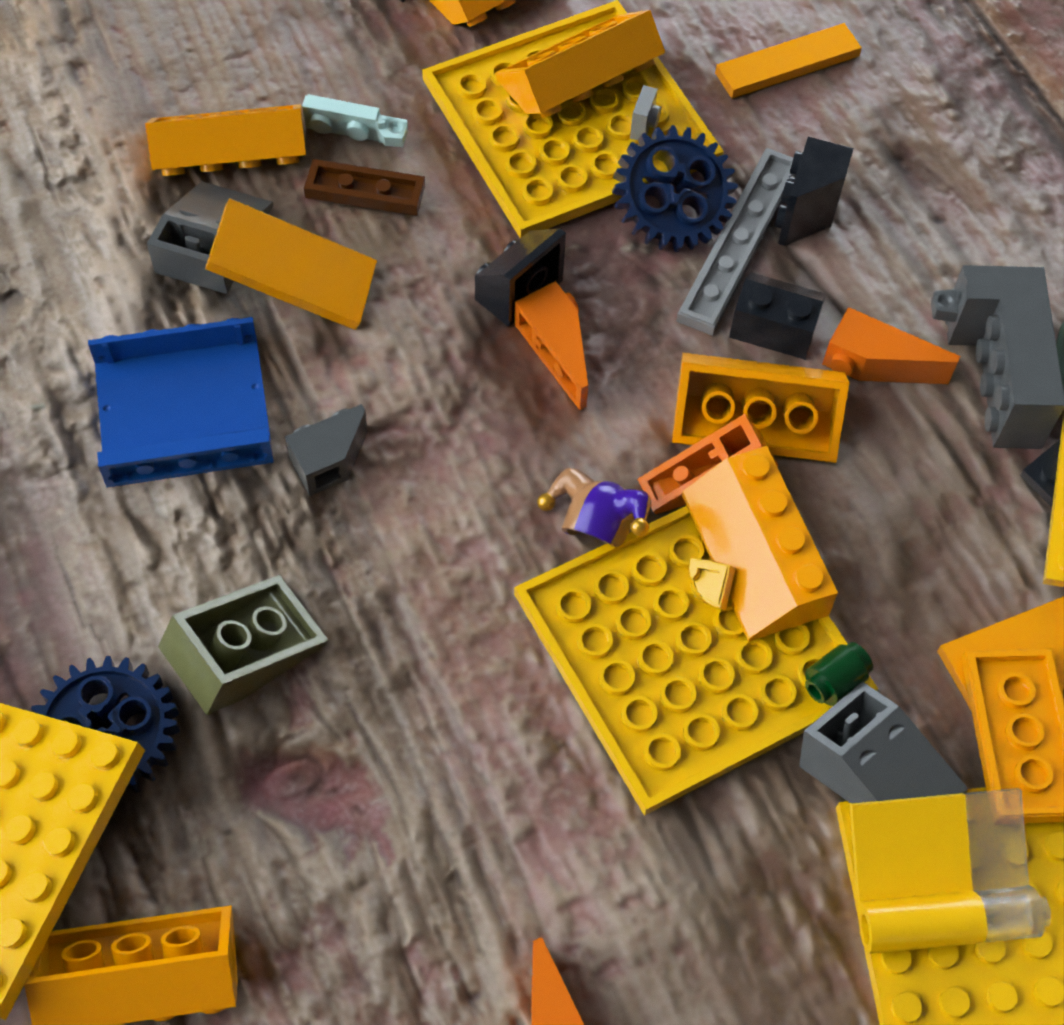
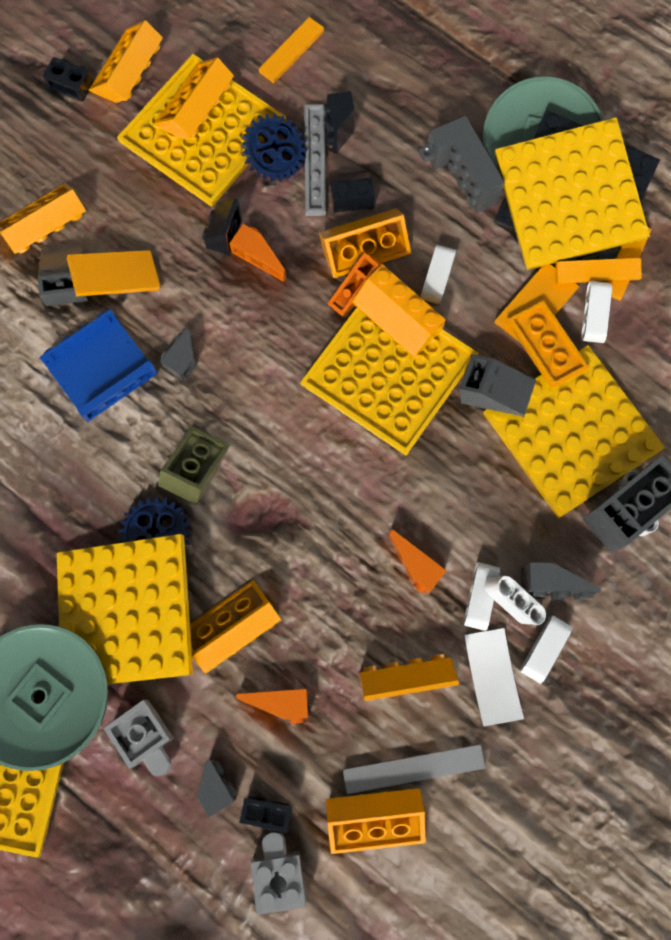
camera: 25 degrees left, 15 degrees up
light aqua hinge [302,94,408,147] -> none
reddish brown plate [304,159,425,216] -> none
piece [537,468,652,547] -> none
light grey plate [630,85,662,140] -> none
yellow tile [690,558,736,611] -> none
dark green brick [805,642,874,706] -> none
orange slope [822,307,961,384] -> none
yellow door [850,788,1051,954] -> none
none -> white beam [420,244,456,305]

